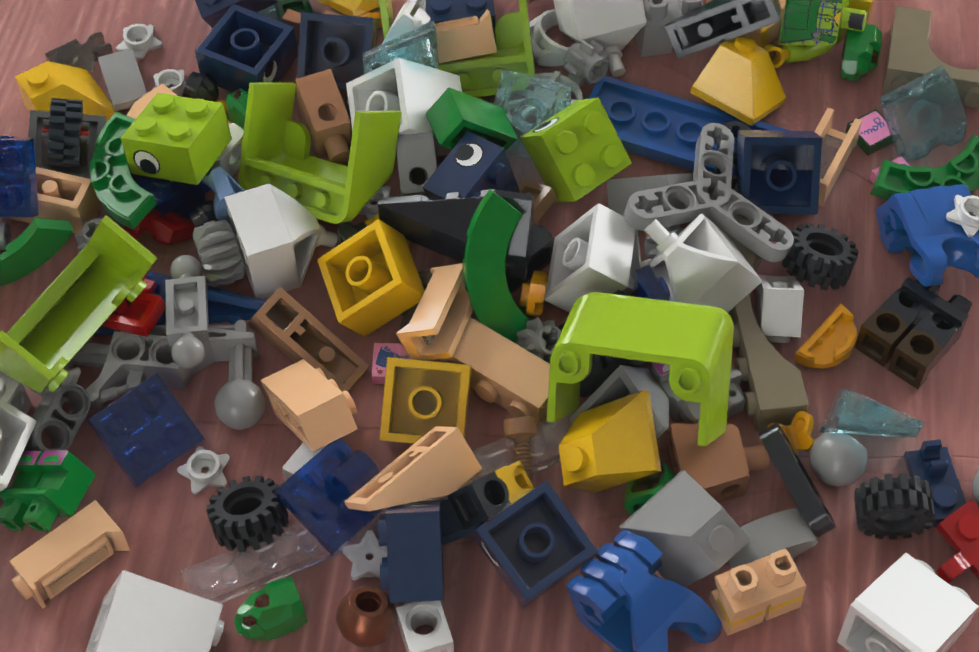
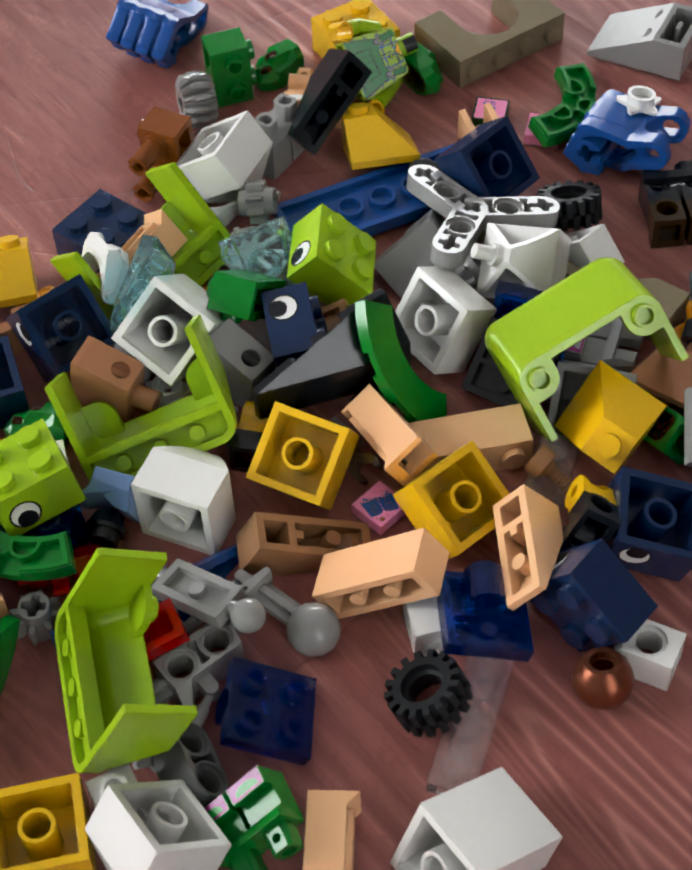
camera: 45 degrees left, 5 degrees down
white plate [177,446,230,495] -> none
light grey gear [193,219,245,287] -> none
green rock [234,576,308,641] -> none
white plate [342,530,388,580] -> none
light grey gear [516,318,561,364] -> none
light orange plate [519,271,548,317] -> none
light orange plate [793,303,857,369] -> none
clear light blue slope [880,66,968,162] -> none

